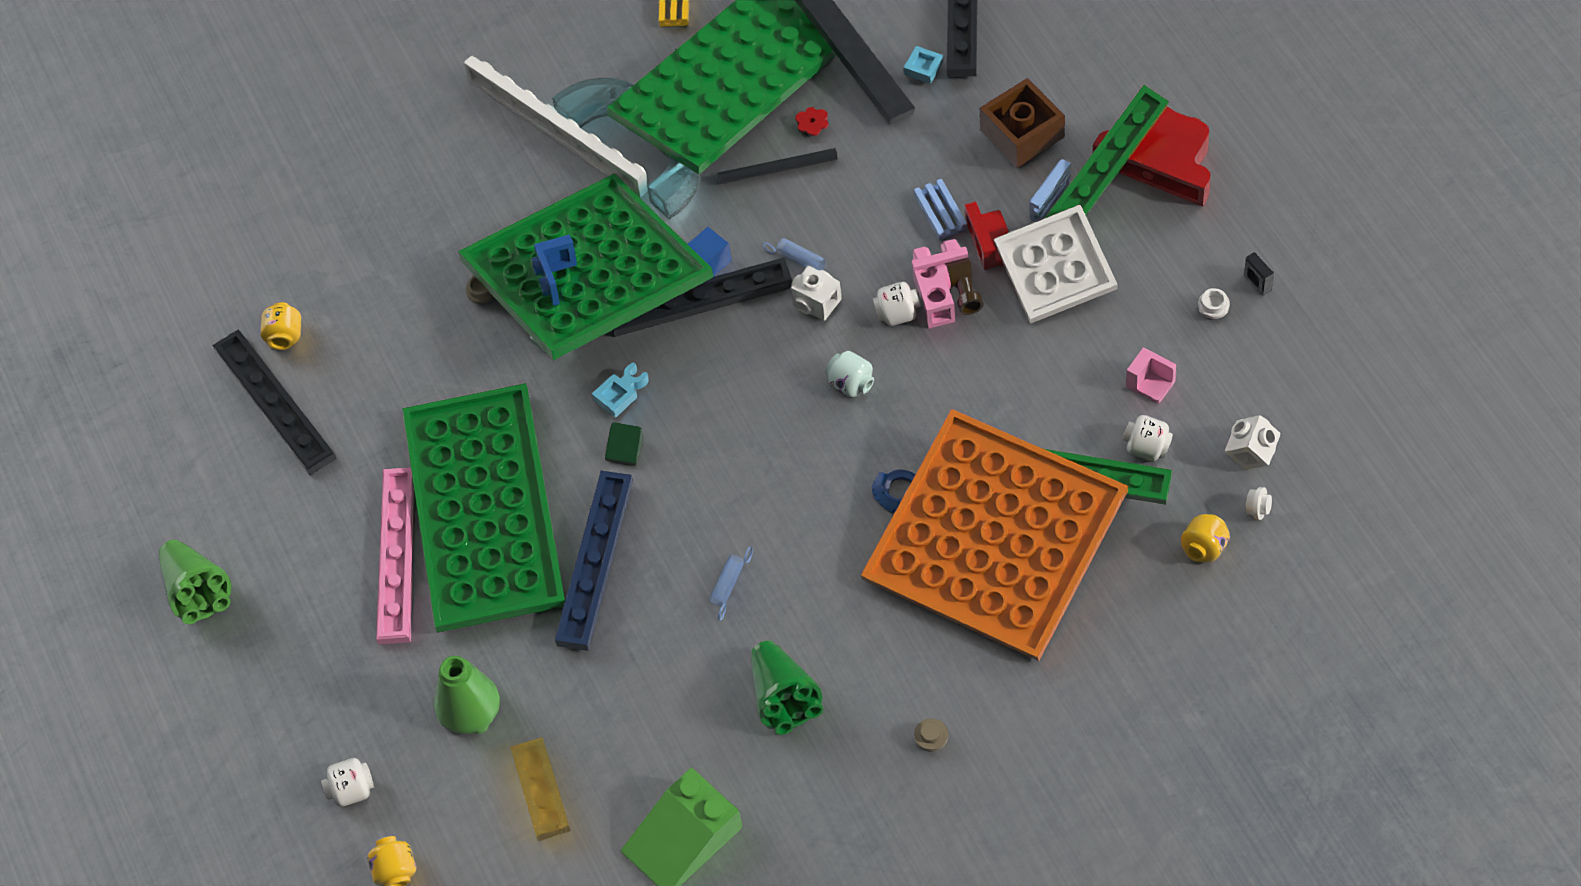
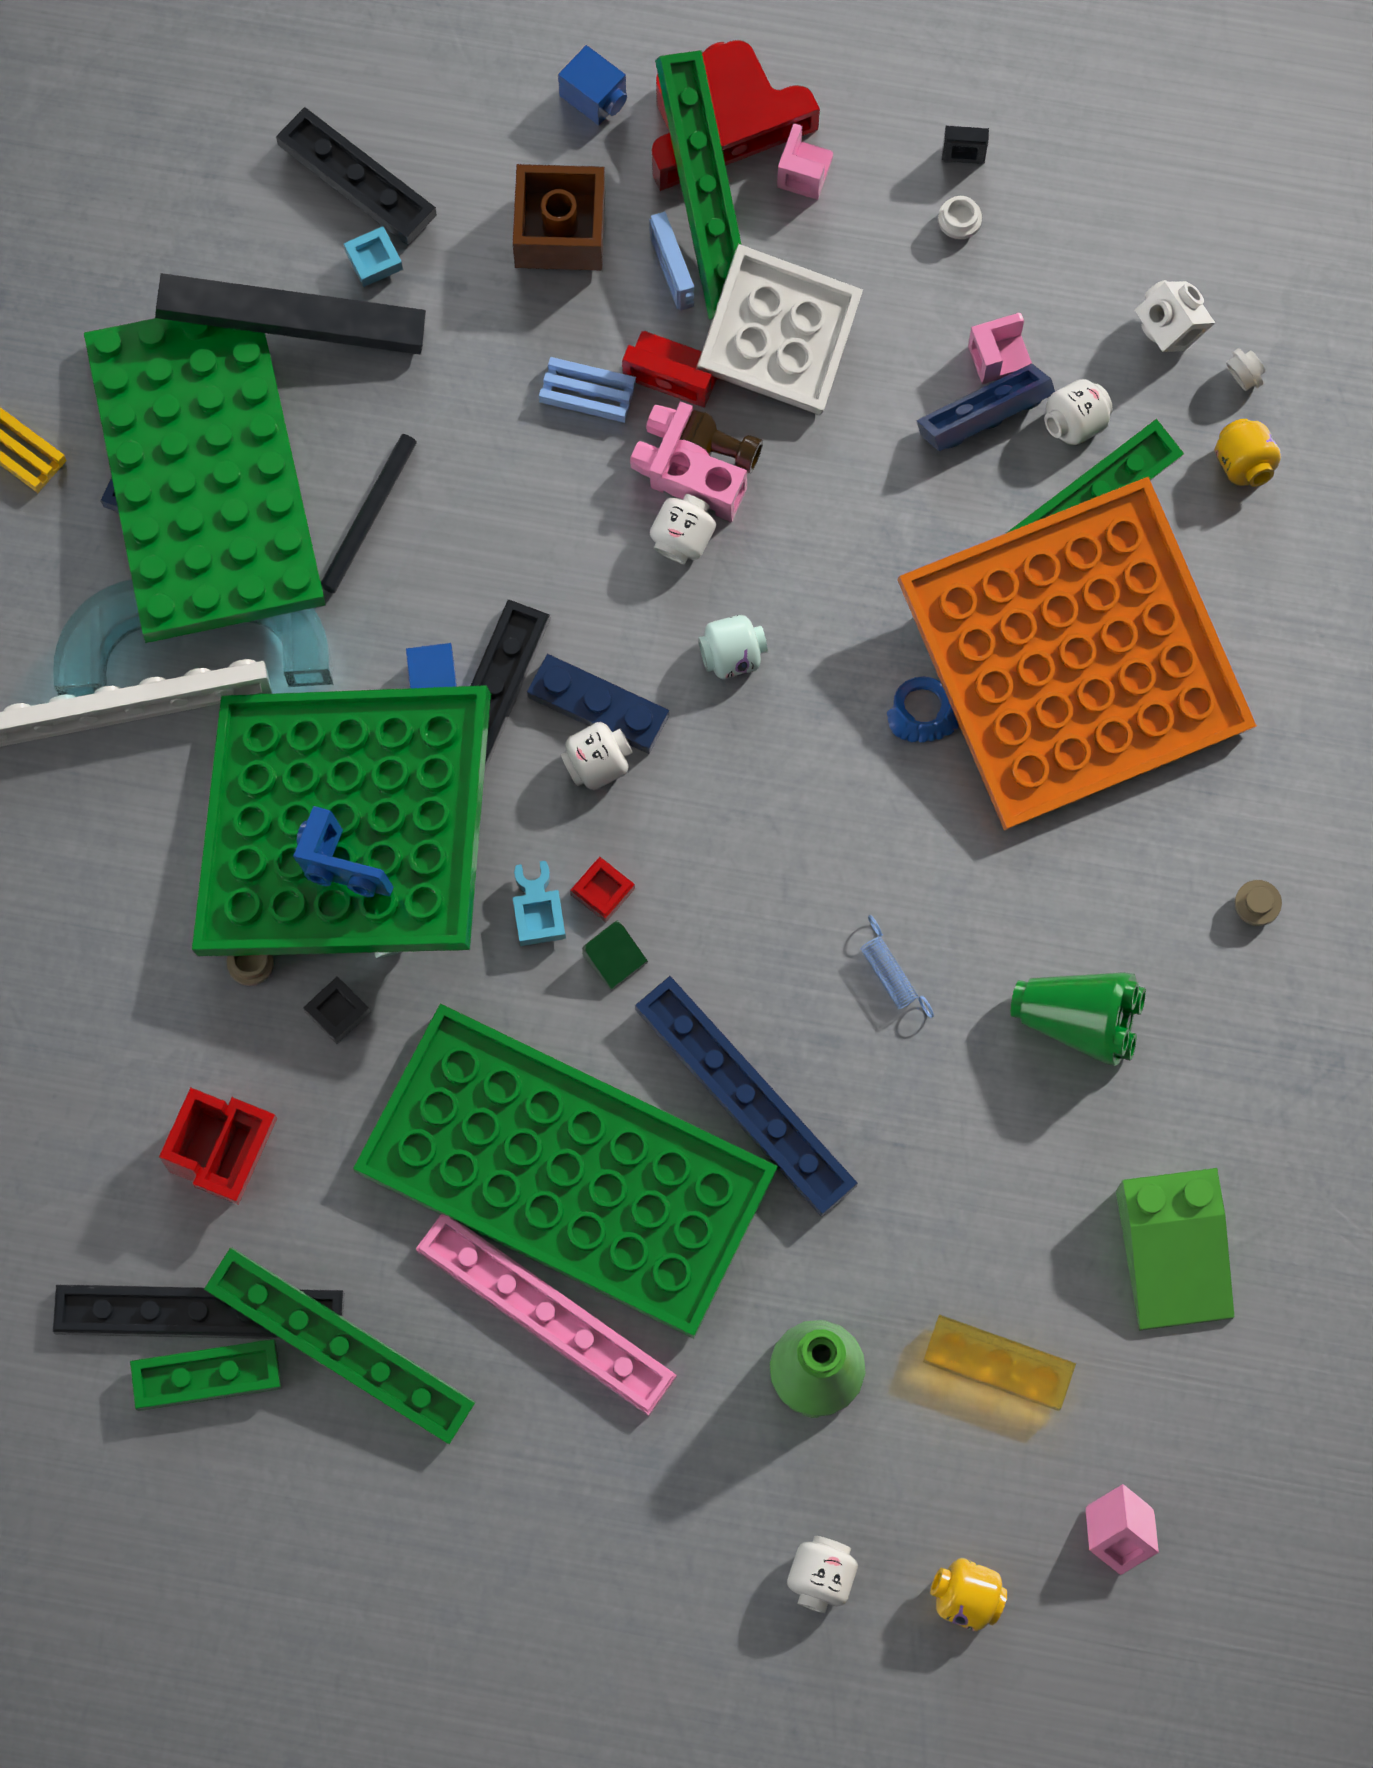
camera: 60 degrees left, 15 degrees up
bright green cone [159,540,231,625] -> none
yellow head [260,302,302,350] -> none
light blue piece [762,239,825,271] -> none
white brick [791,266,842,321] -> none
red plant [795,107,829,136] -> none
none -> green plate [130,1339,282,1411]
none -> red plate [159,1087,277,1205]
none -> green plate [204,1247,476,1444]
none -> black plate [303,976,371,1044]
none -> dark blue plate [527,653,669,754]
none -> blue brick [558,45,627,126]
none -> white head [561,722,633,790]
none -> red tile [570,856,635,923]
none -> bright pink panel [777,124,833,200]
none -> dark blue plate [916,363,1055,451]

